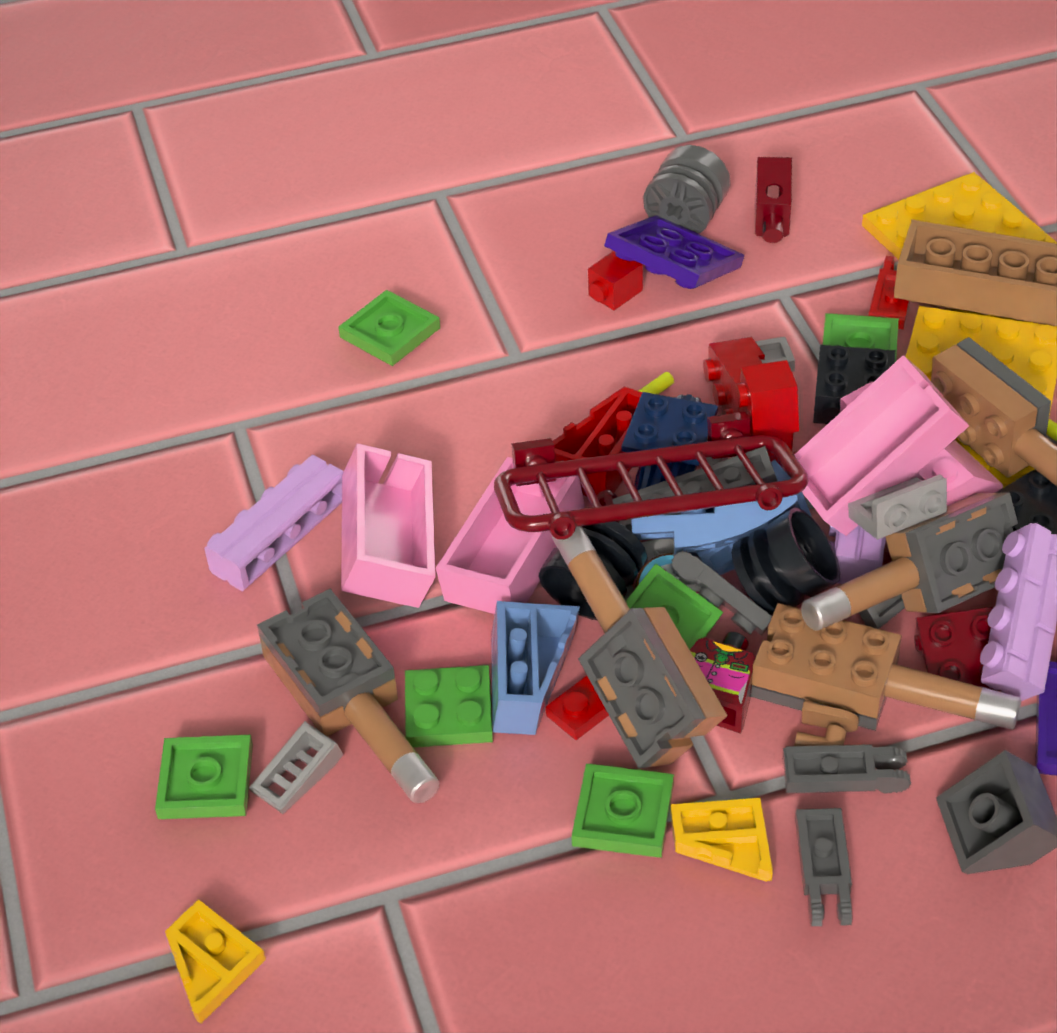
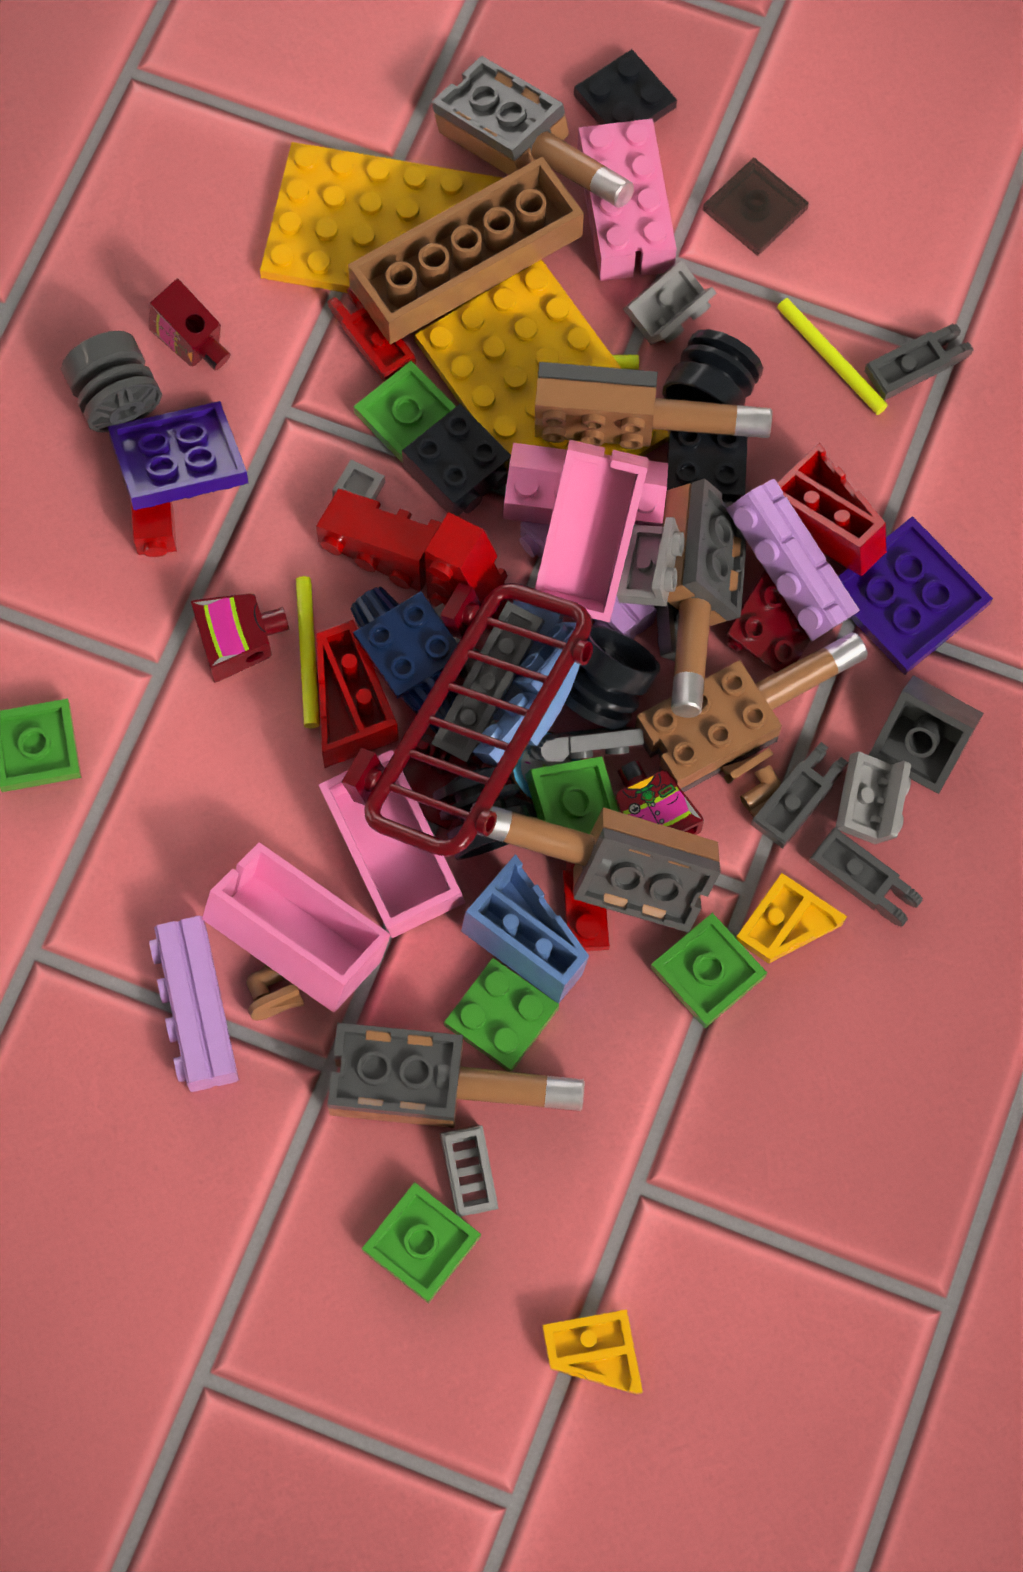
camera: 55 degrees left, 25 degrees up
none -> dark red torso [191,593,289,683]
none -> medium nougat piece [246,964,304,1021]
none -> light grey bracket [835,751,911,844]

